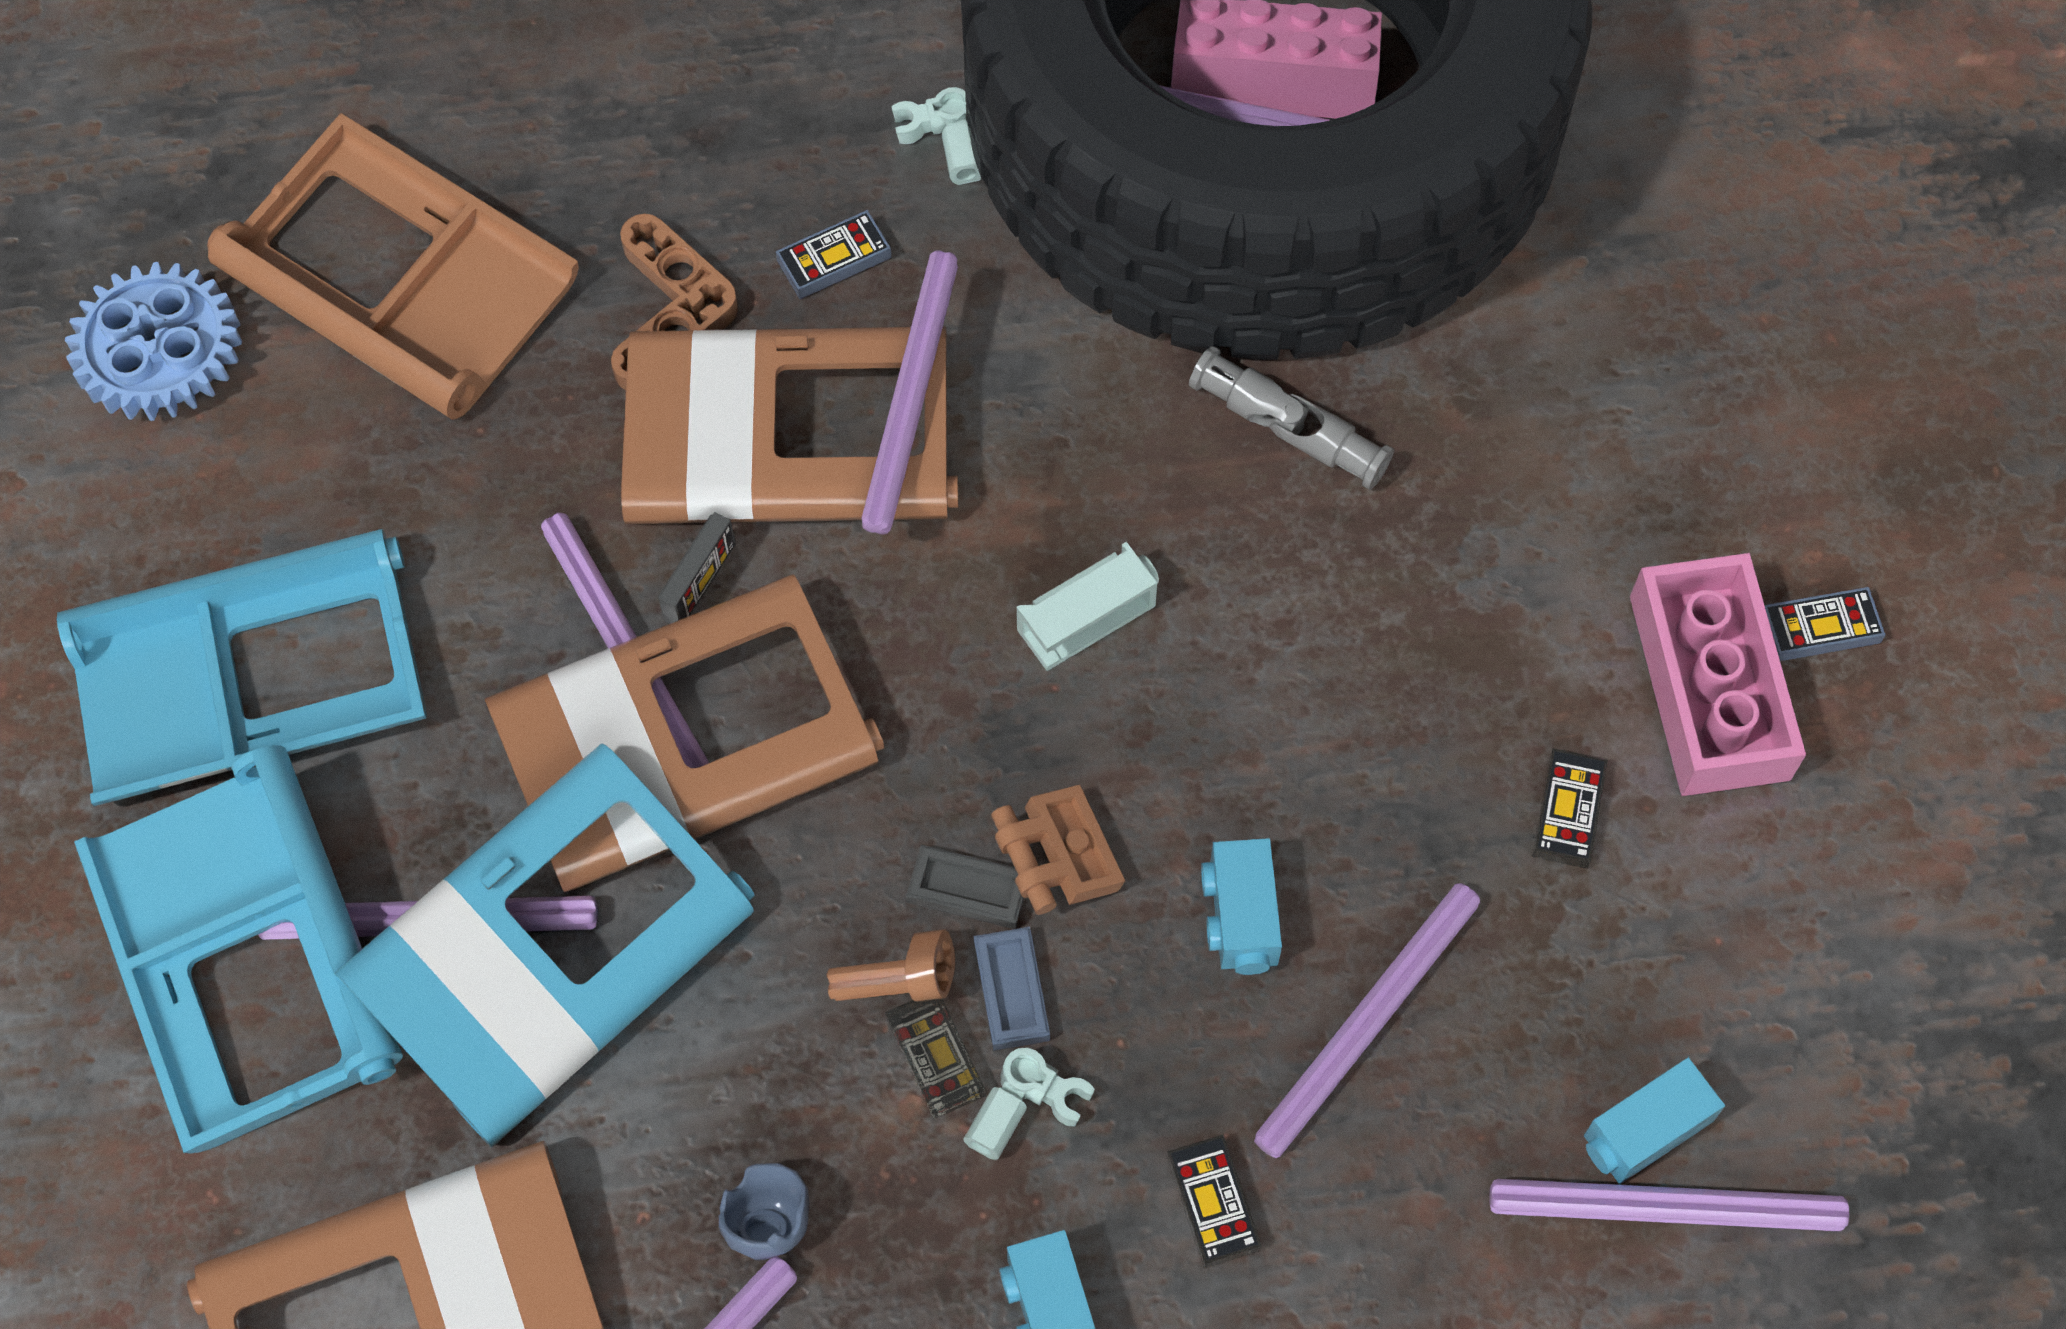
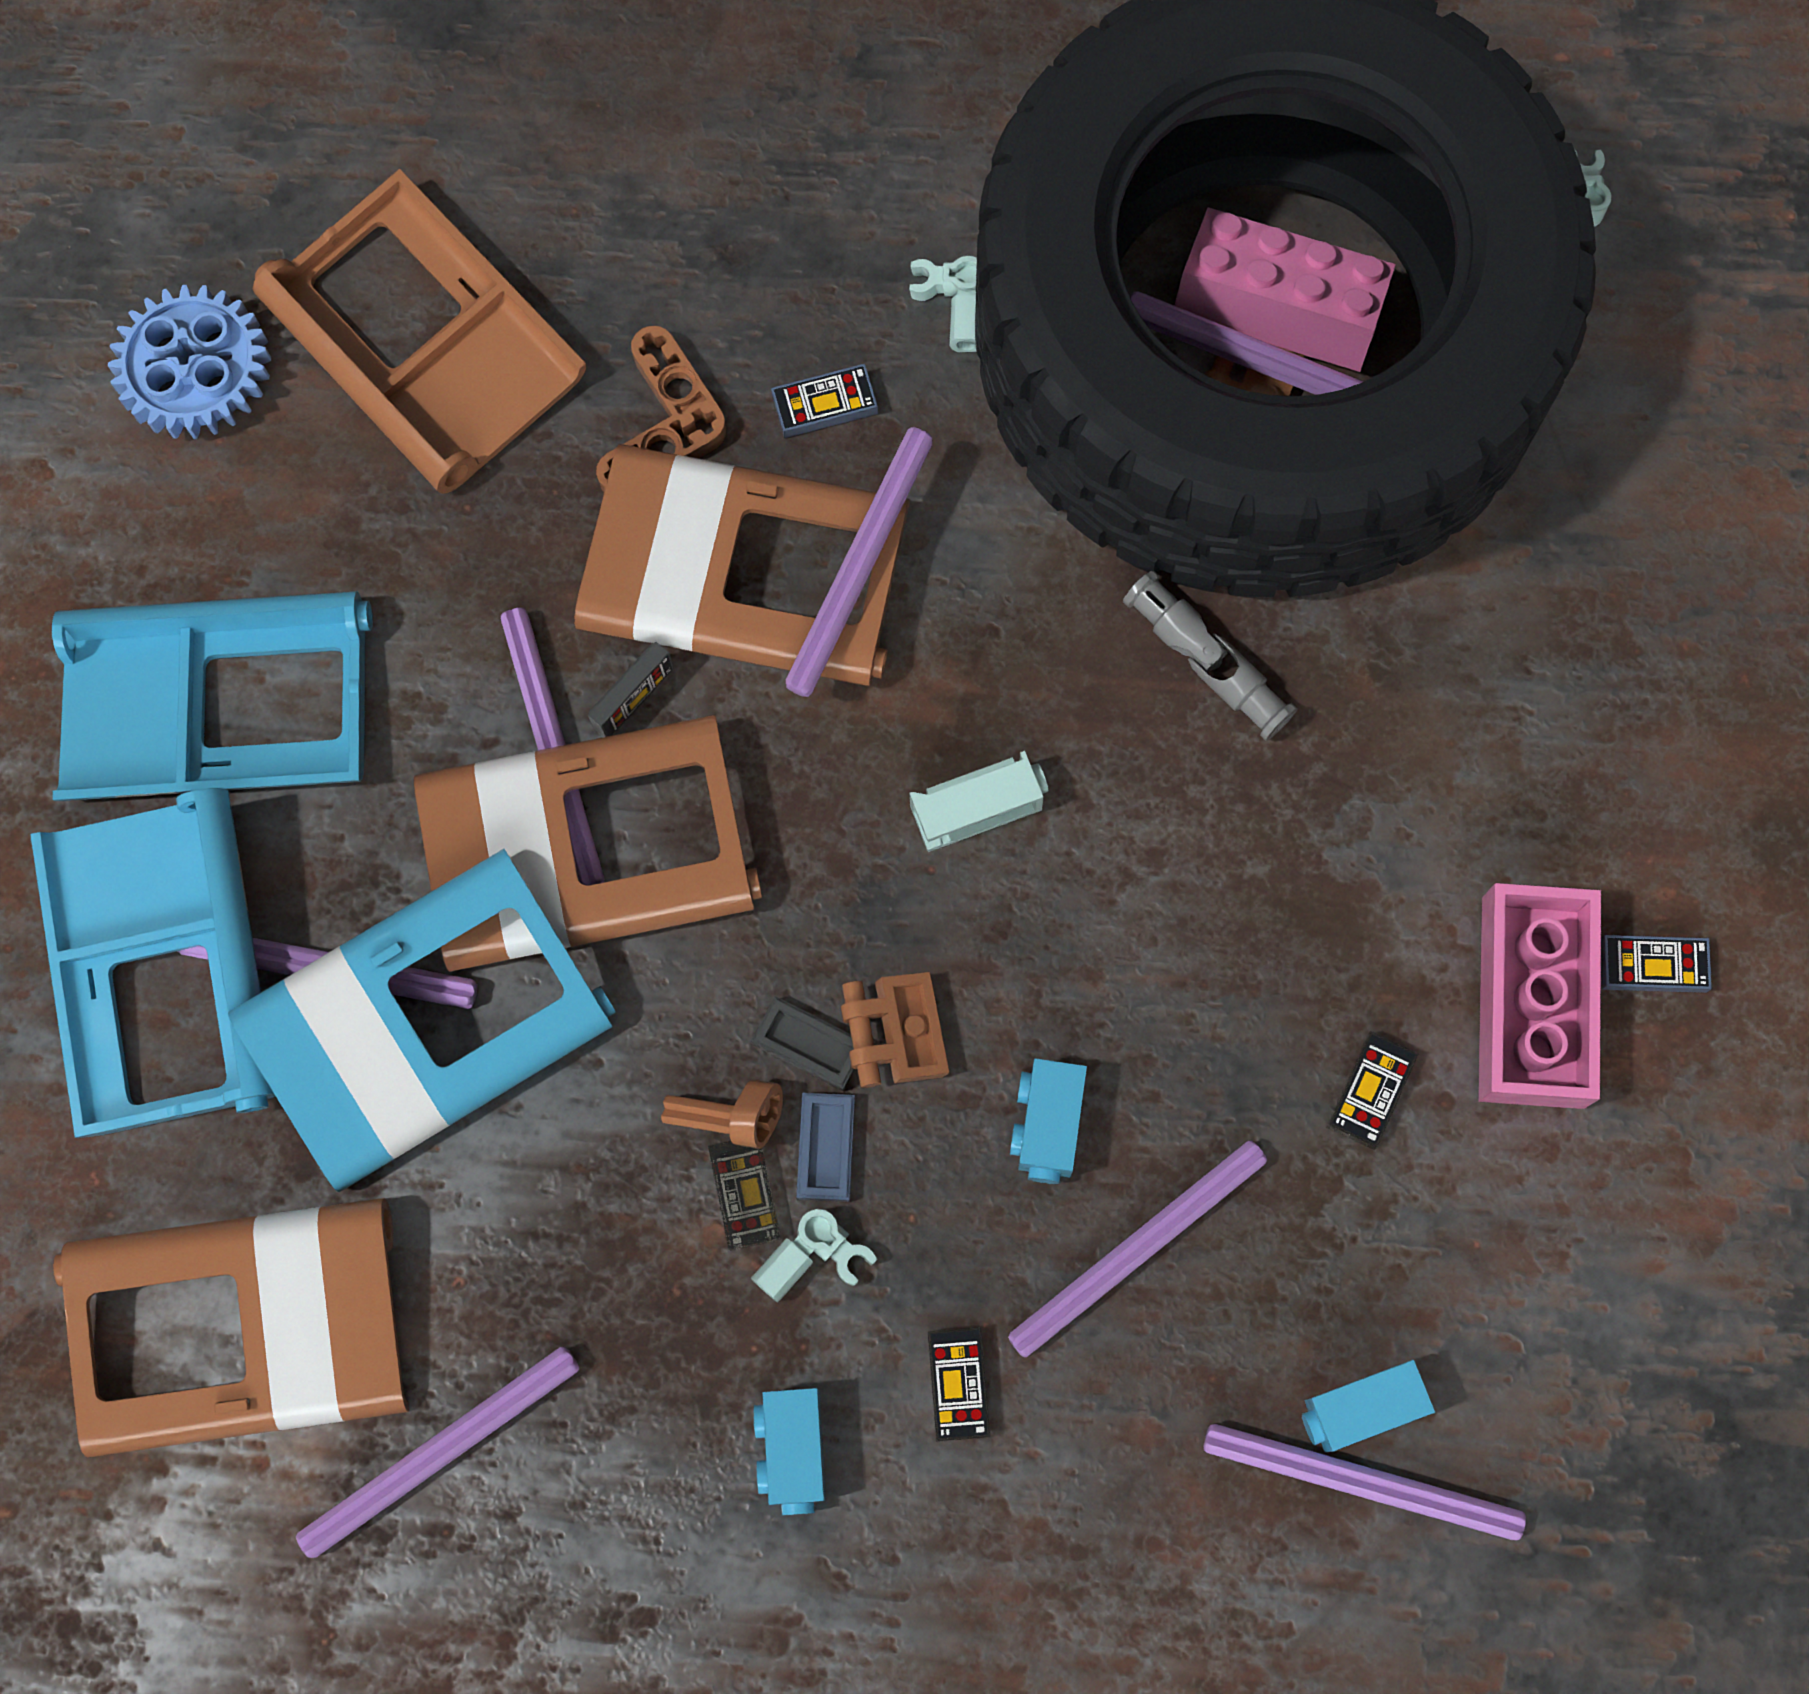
camera: 15 degrees right, 10 degrees up
sand blue hair [719,1163,810,1260] -> none

